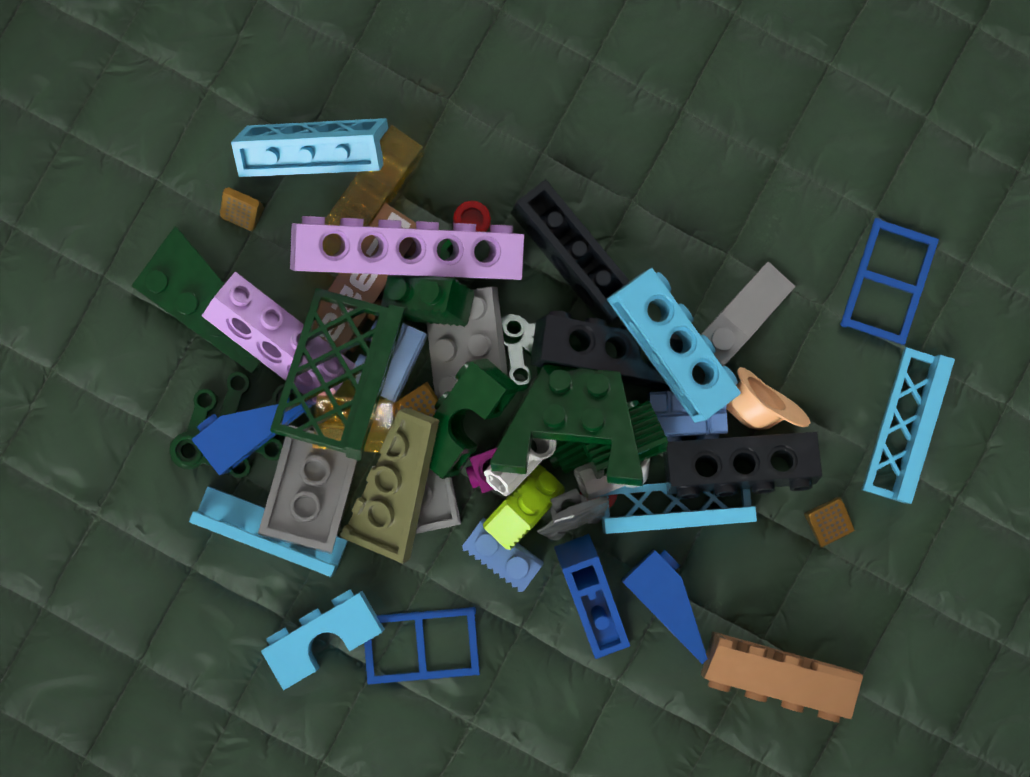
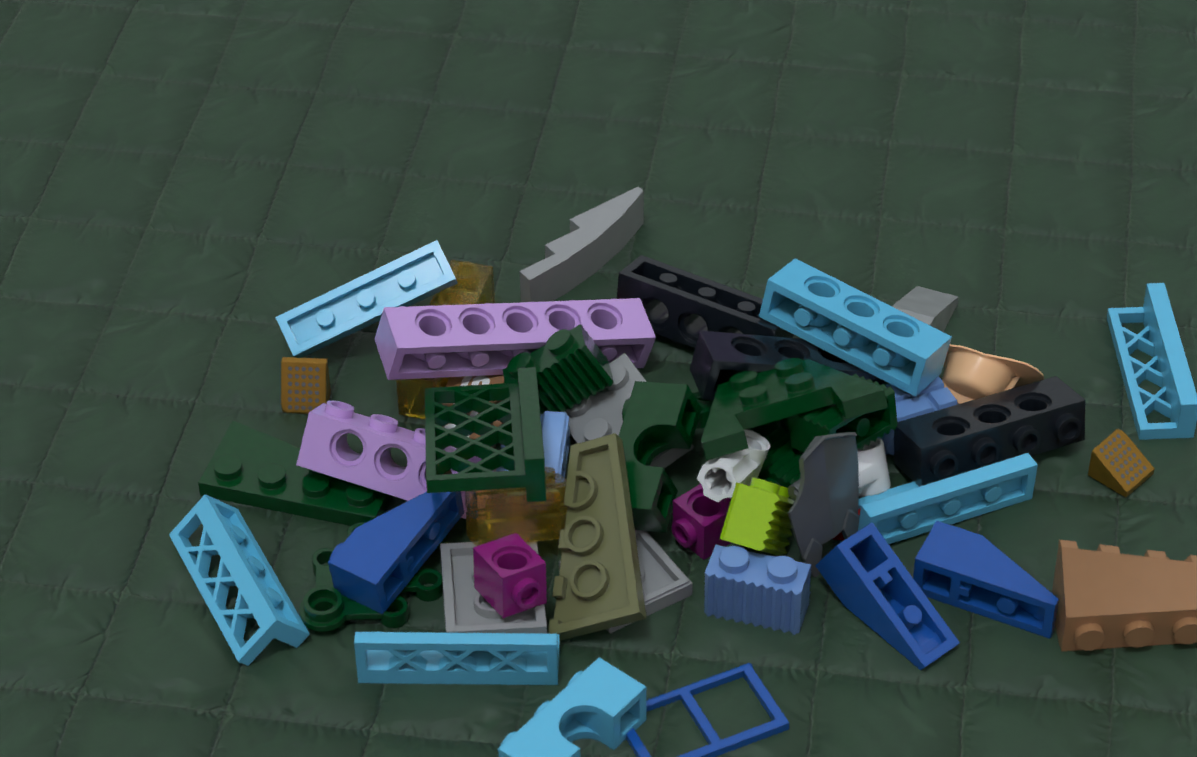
camera: 20 degrees left, 45 degrees down
blue window [840,218,939,345] -> none
none -> medium azure fence [169,494,310,666]
none -> magenta brick [473,533,547,618]
none -> light grey slope [519,186,644,302]

